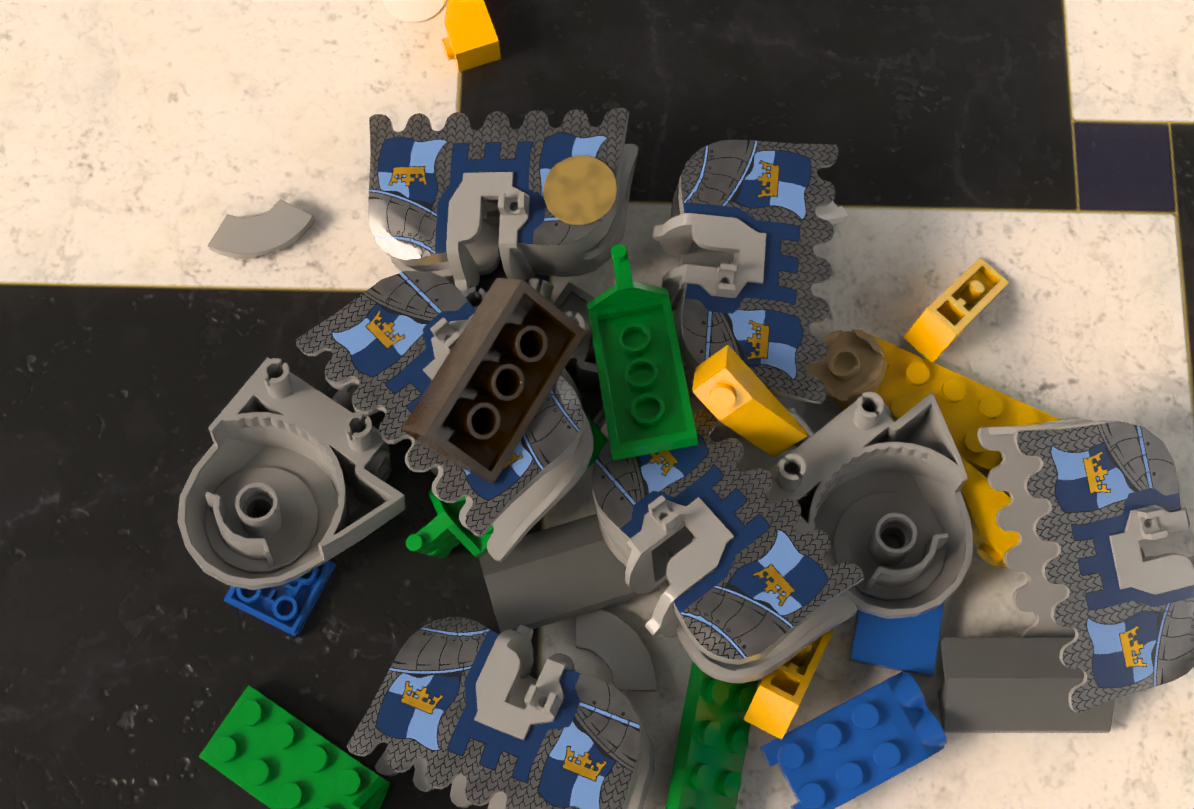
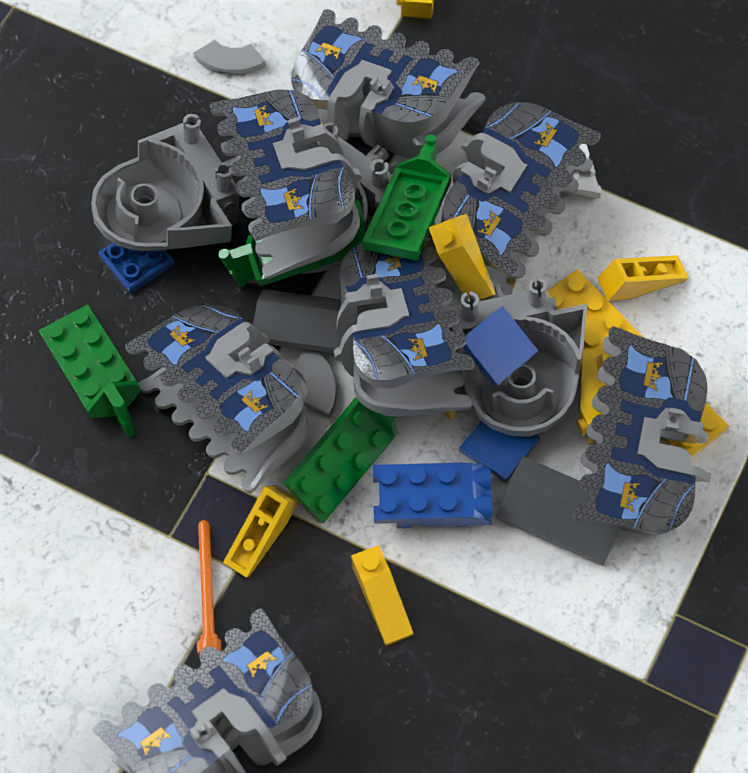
camera: 30 degrees right, 10 degrees down
dark brown slope [401,278,587,484] -> none
pearl gold sticker [543,155,617,225] -> none
yellow slope [743,629,834,740] -> none
tan tile [808,329,887,405] -> none
none -> blue tile [463,305,538,387]

